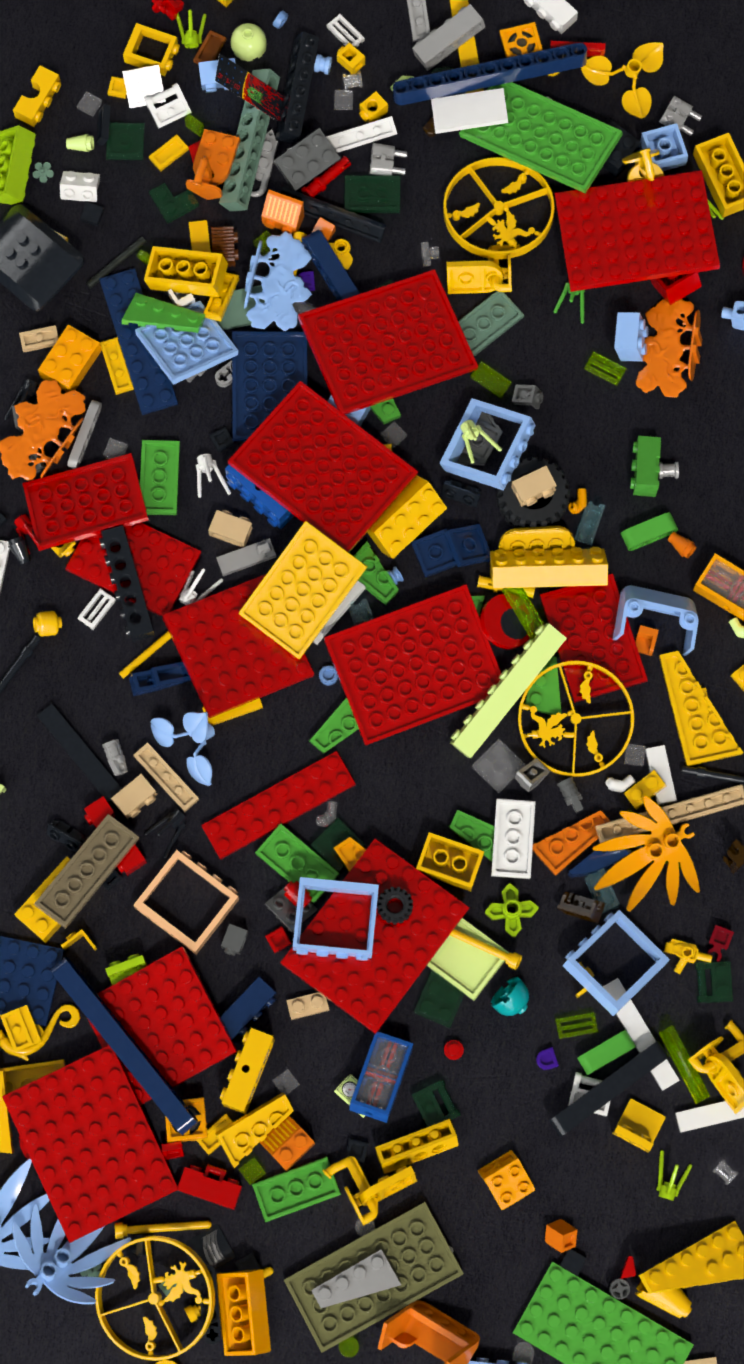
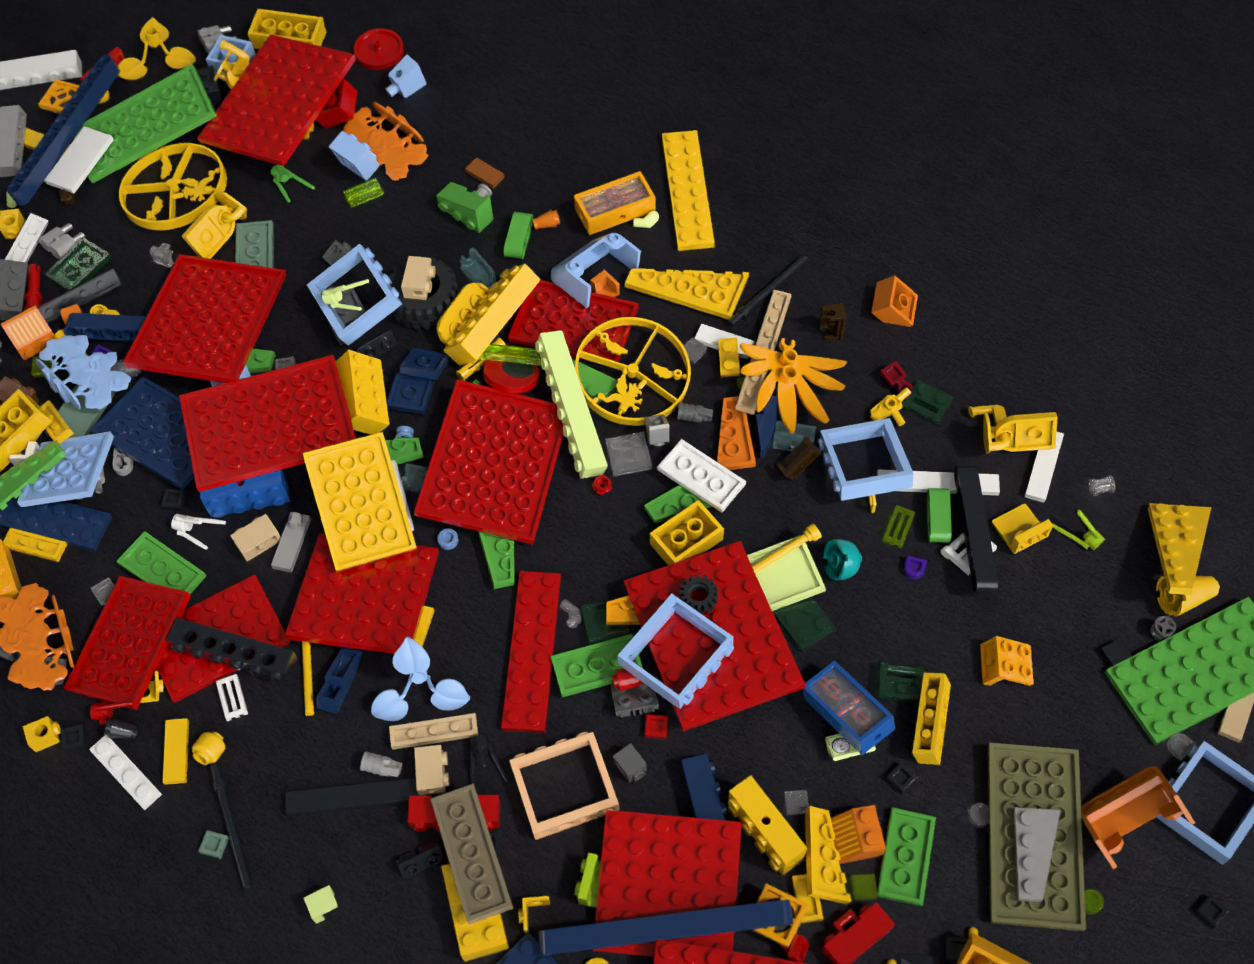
camera: 55 degrees left, 15 degrees down
light grey beam [67,400,102,469] -> none
white plant [178,568,223,605] -> none
tan plate [286,992,329,1020] -> none
yellow plate [322,1156,417,1225] -> none
red plate [444,1040,464,1060] -> none
clear neon green tile [470,361,512,398] -> none
lime plant [485,883,539,938] -> none
orange panel [545,1219,578,1253] -> none
light orange arm [568,488,587,514] -> none
white arm [606,775,636,793] -> none
red slope [619,1256,636,1279] -> none
clear neon green tile [659,1025,710,1104] -> none
none -> yellow tile [163,718,189,785]
none -> dark orange tile [465,158,504,189]
none -> red plate [592,475,612,495]

